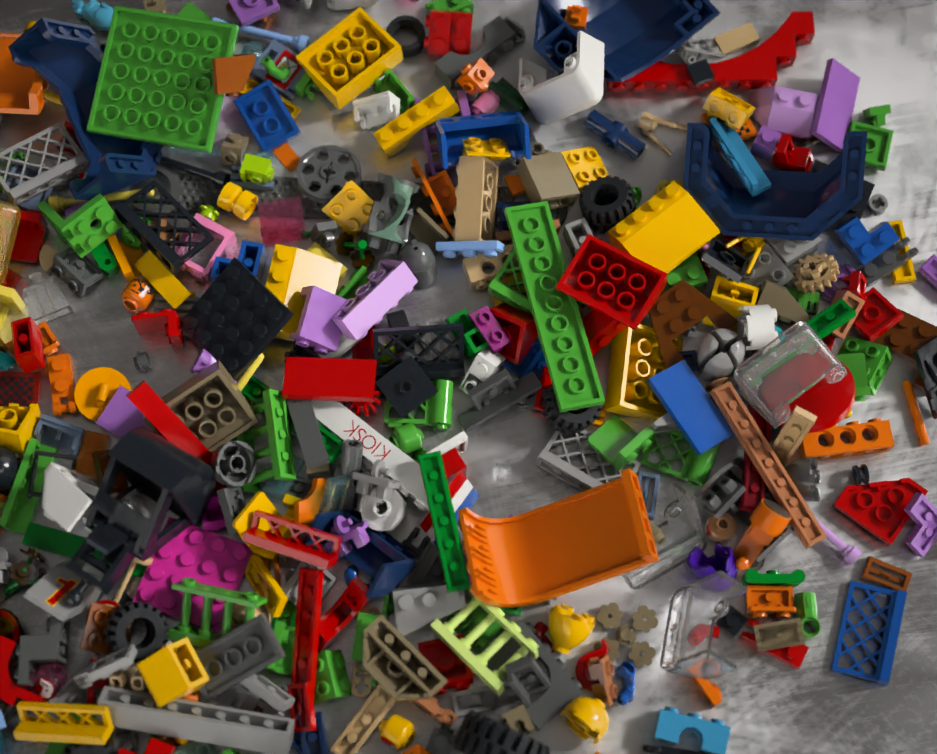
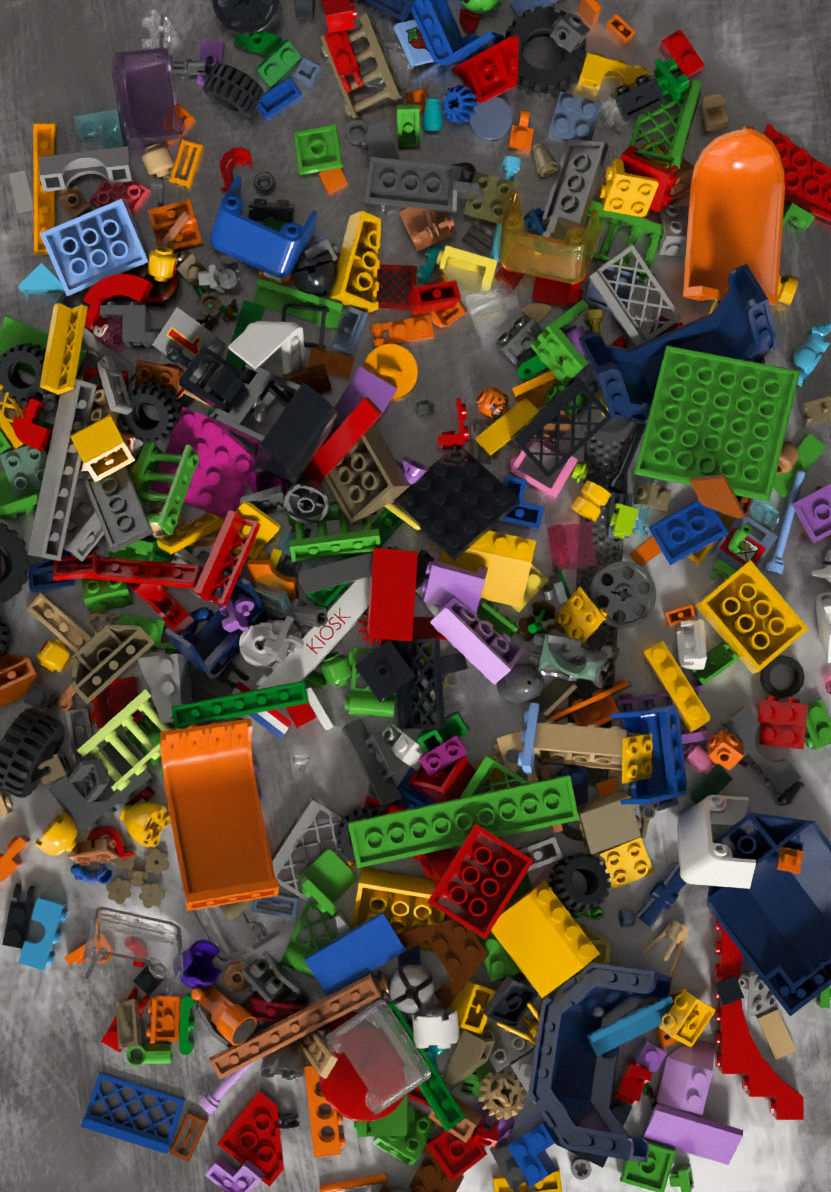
camera: 95 degrees right, 15 degrees up
none -> sand blue hinge [618,909,636,928]
none -> orange piece [664,604,696,626]

